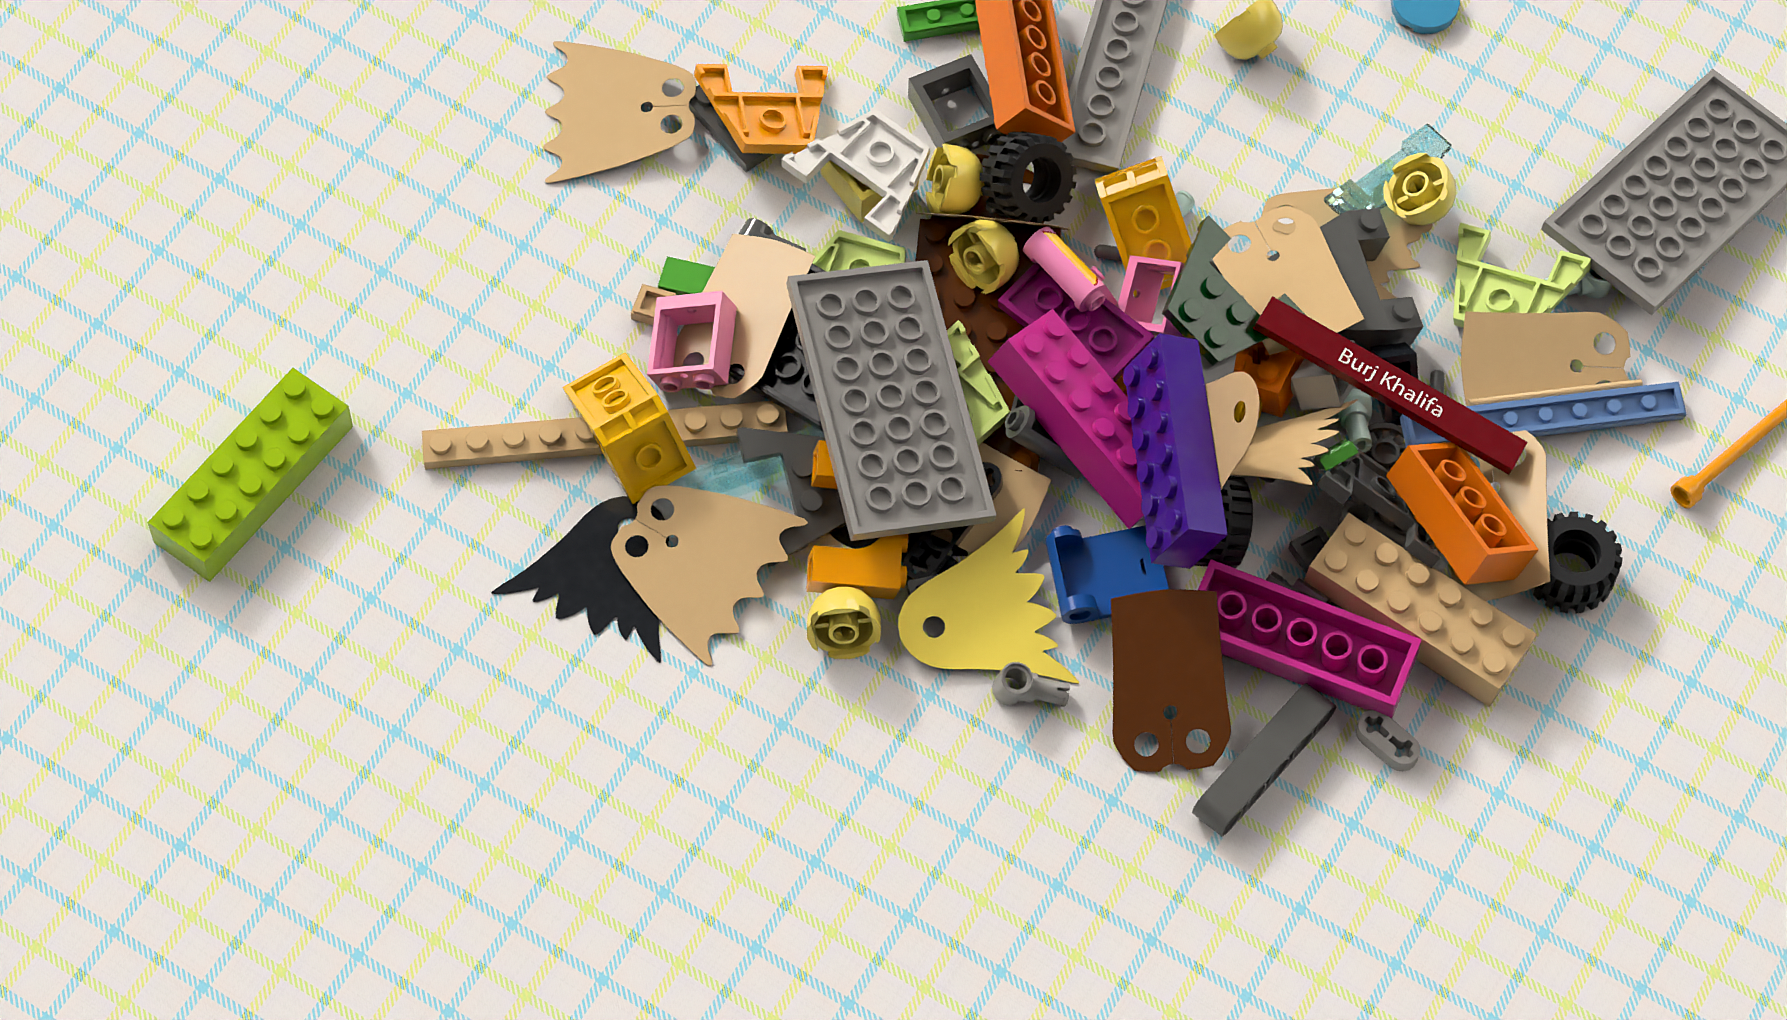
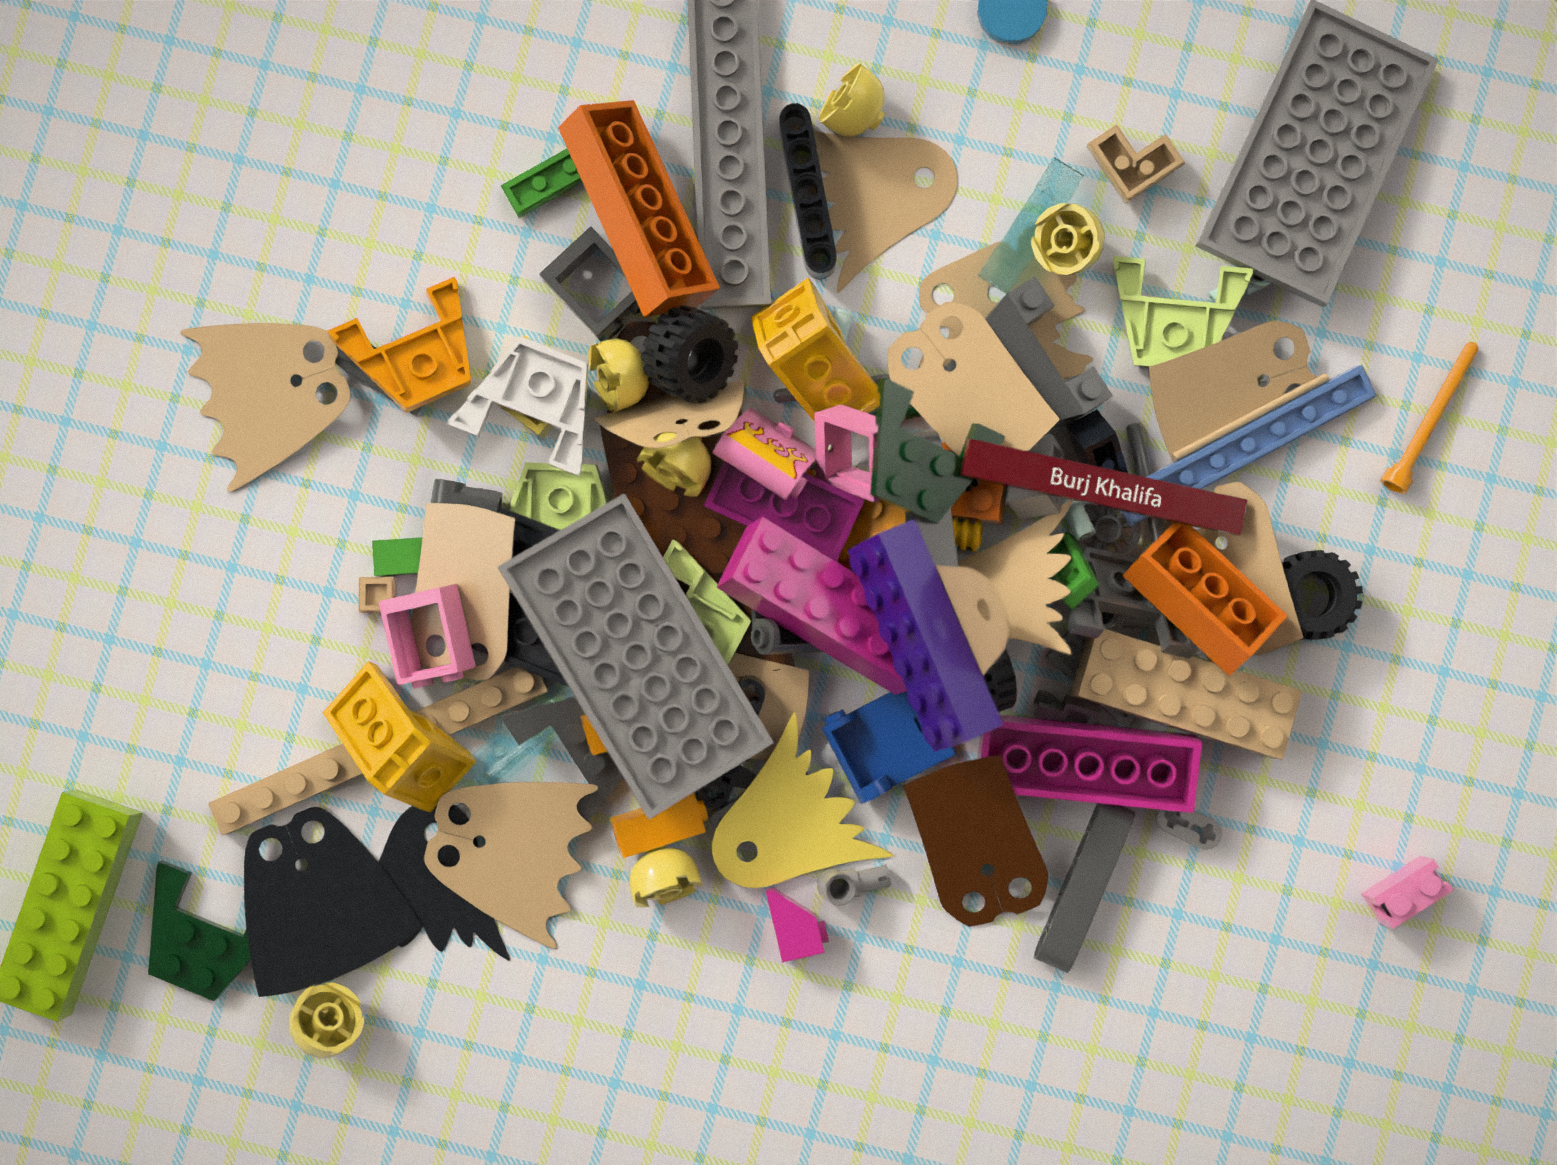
camera: 15 degrees left, 25 degrees up
none -> dark green wing [148,861,251,1001]
none -> black piece [244,807,422,997]
none -> light yellow cylinder [289,982,365,1058]
none -> dark pink slope [766,887,829,963]
none -> black beam [779,103,837,279]
none -> tan piece [789,125,958,293]
none -> tan brick [1086,124,1185,204]
none -> bright pink brick [1361,856,1453,929]

